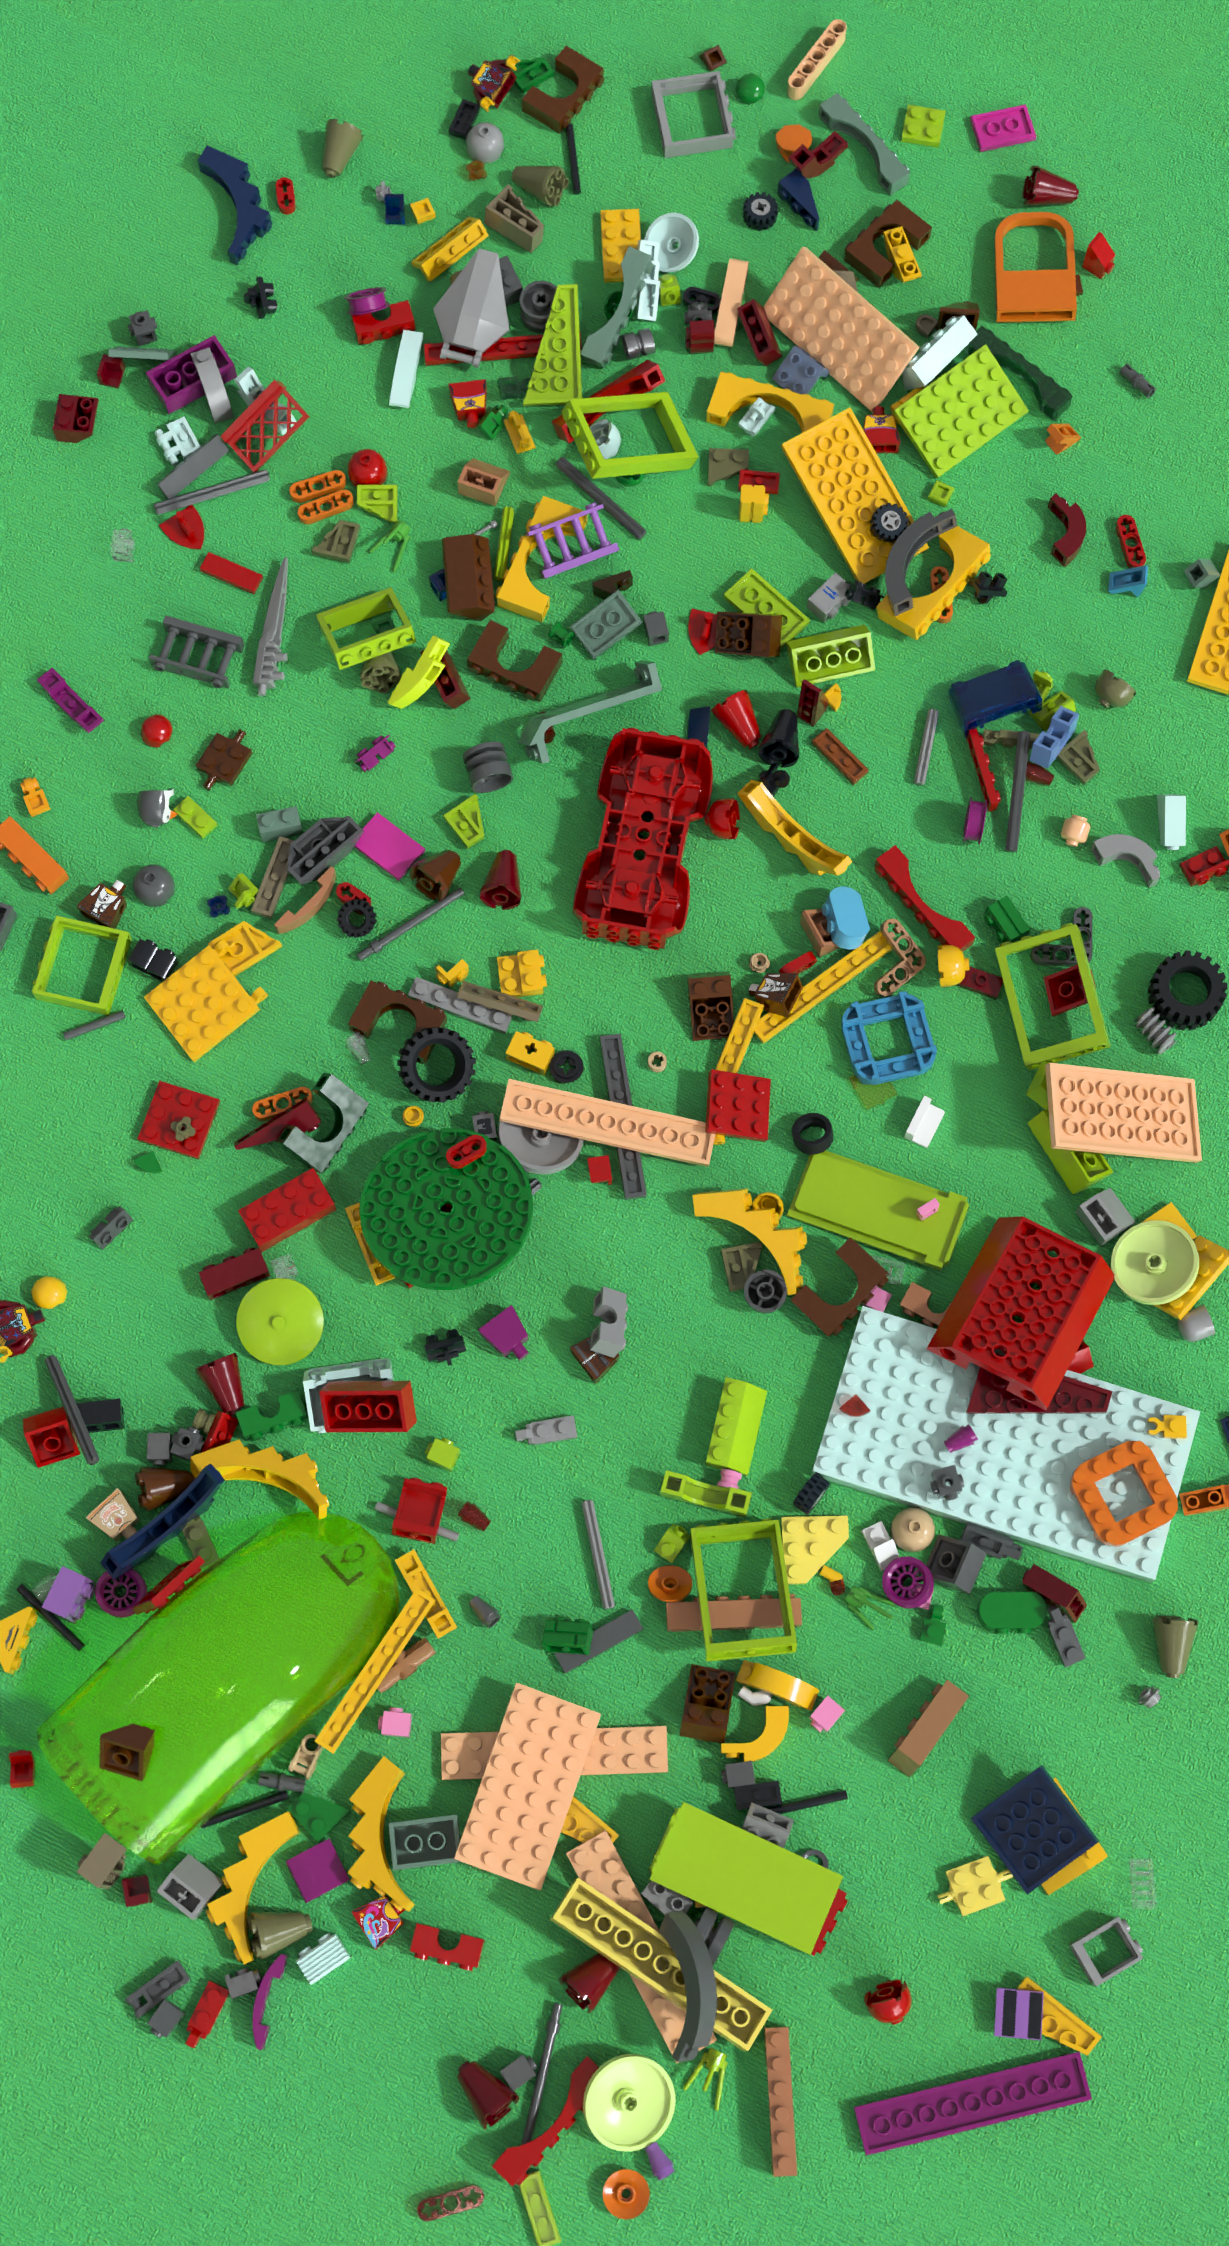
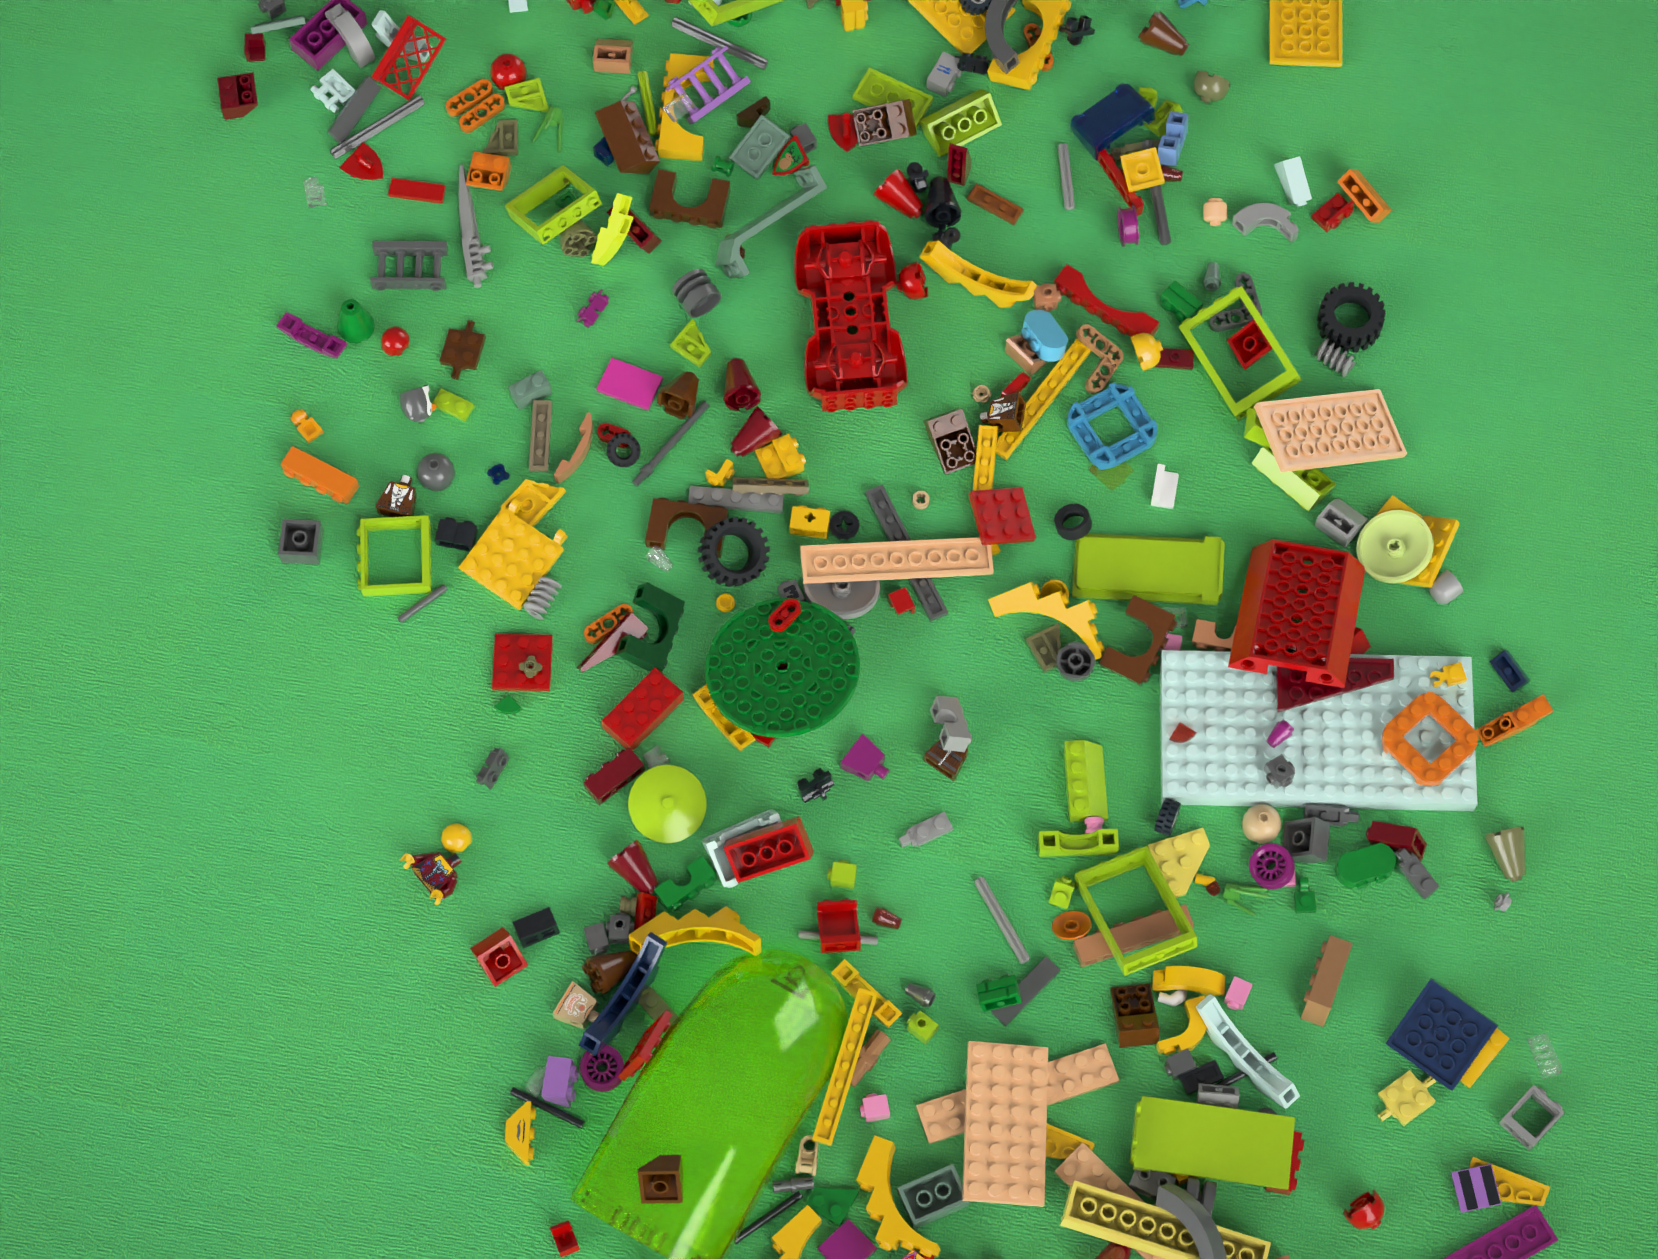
camera: 15 degrees left, 5 degrees down
dark grey axle [45,1355,99,1465] -> none
lime bracket [228,873,258,908] -> none
dark grey wedge [287,816,364,885] -> none
dark blue slope [687,707,710,748] -> none
yellow tile [824,683,842,712] -> none
white slope [861,1521,899,1571] -> none
bright pink tile [916,1198,939,1221] -> none
olive wing [1056,730,1100,785] -> none
none -> green cone [337,299,375,344]
none -> orange slope [466,152,511,191]
none -> light grey piece [523,577,562,620]
none -> clear panel [663,92,695,122]
none -> dark red cone [730,406,782,457]
none -> shield [772,135,810,176]
none -> black hips [907,162,929,194]
none -> lime brick [907,1011,939,1045]
none -> nougat brick [1033,283,1061,311]
none -> yellow plate [1120,147,1165,193]
none -> reddish brown cone [1138,11,1189,56]
none -> light aqua arch [1196,994,1300,1109]
none -> sand green cone [1203,262,1221,291]

